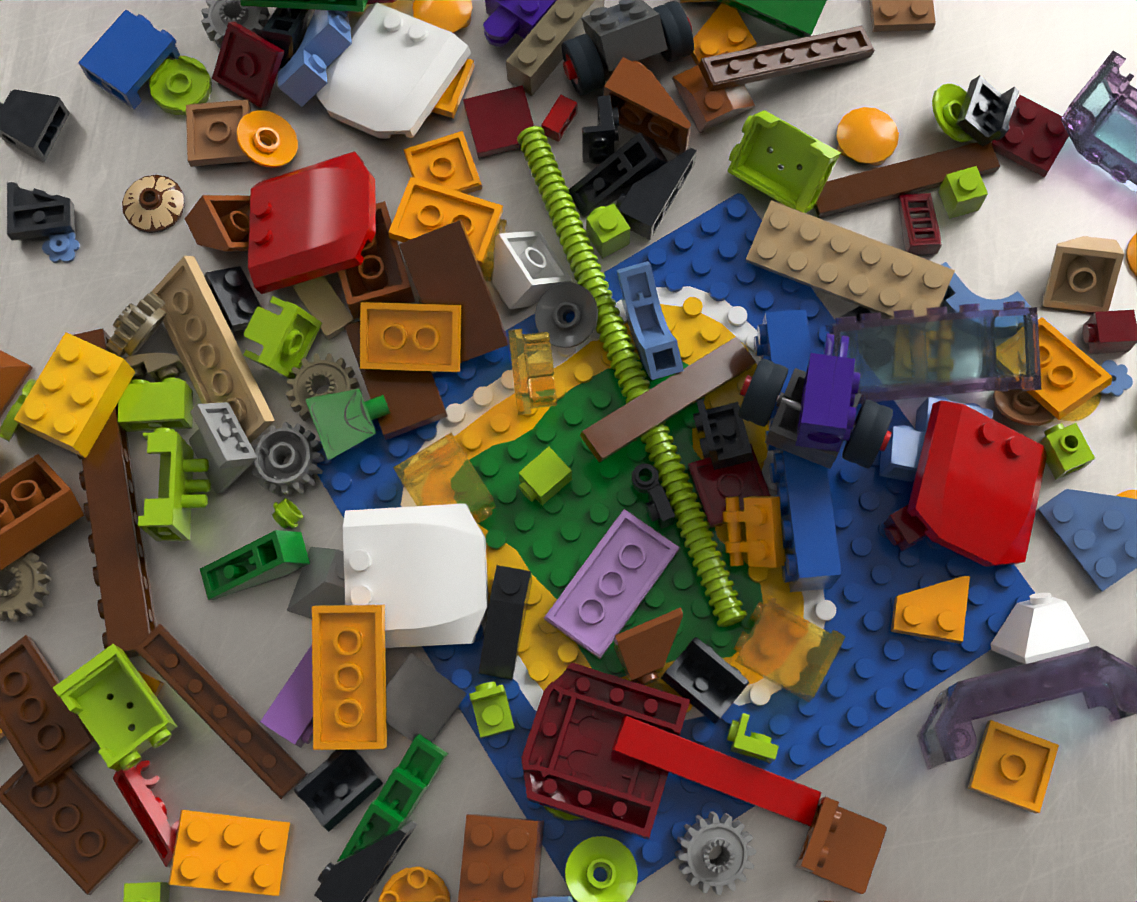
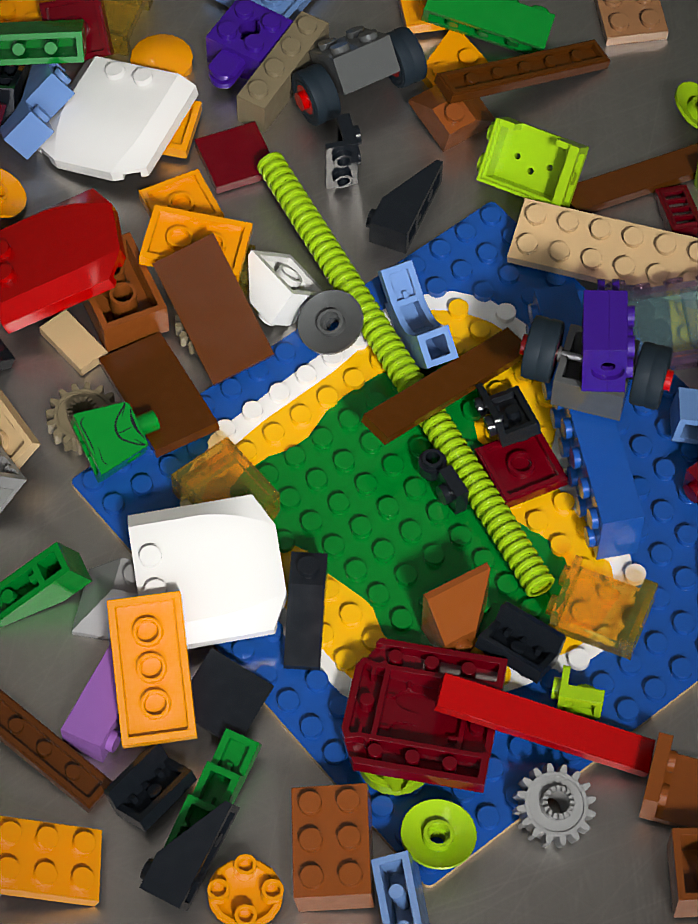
camera: 10 degrees left, 15 degrees down
lime panel [243,296,322,379] -> none
light grey gear [251,422,325,497] -> none
lime plate [272,498,303,529] -> none
light orange plate [360,302,461,372] -> none
lime bracket [469,681,515,739] -> none
clear yellow panel [508,329,557,415] -> none
lime brick [519,447,572,505] -> none
red piece [541,94,578,142] -> none
lavender tile [544,509,680,659] -> none
black slope [569,132,668,217] -> none
lime brick [586,203,631,259] -> none
dark orange slope [604,57,691,156] -> none
light orange plate [723,496,785,568] -> none
light orange dish [836,107,899,166] -> none

